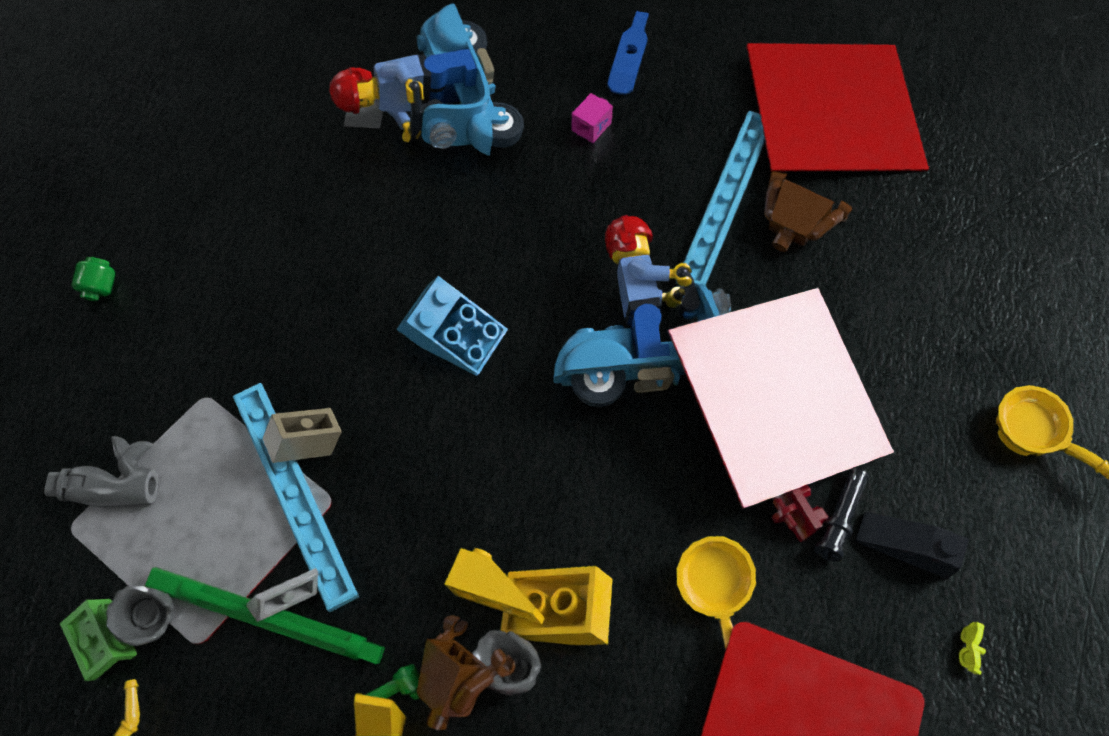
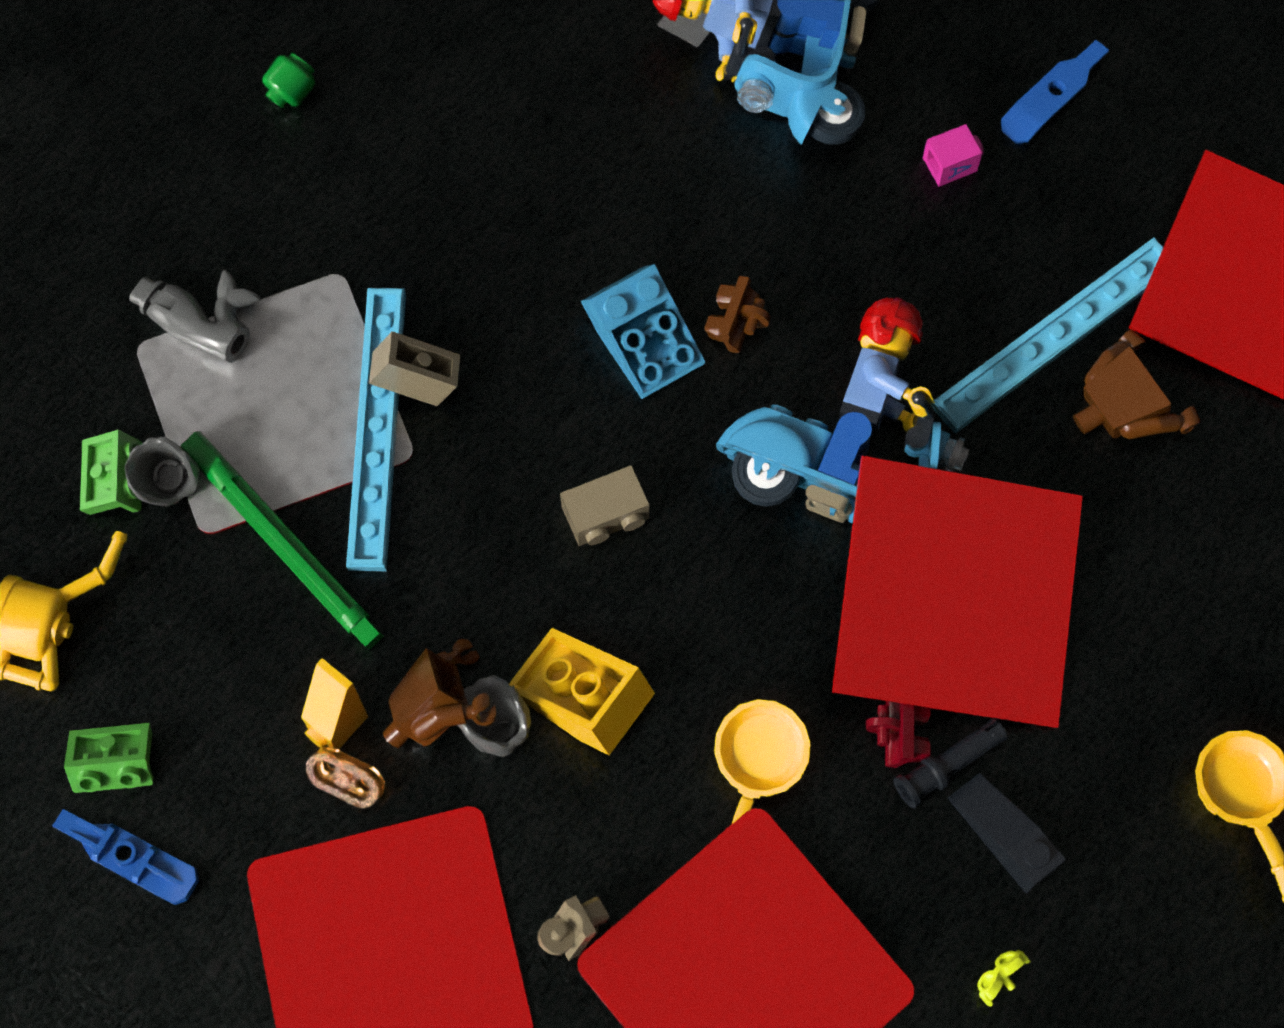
camera: 30 degrees right, 5 degrees up
light grey slope [247,568,318,622] -> none
green piece [354,664,420,708] -> none
yellow slope [445,548,545,624] -> none
none -> dark tan brick [560,466,649,546]
none -> reddish brown hips [705,276,771,353]

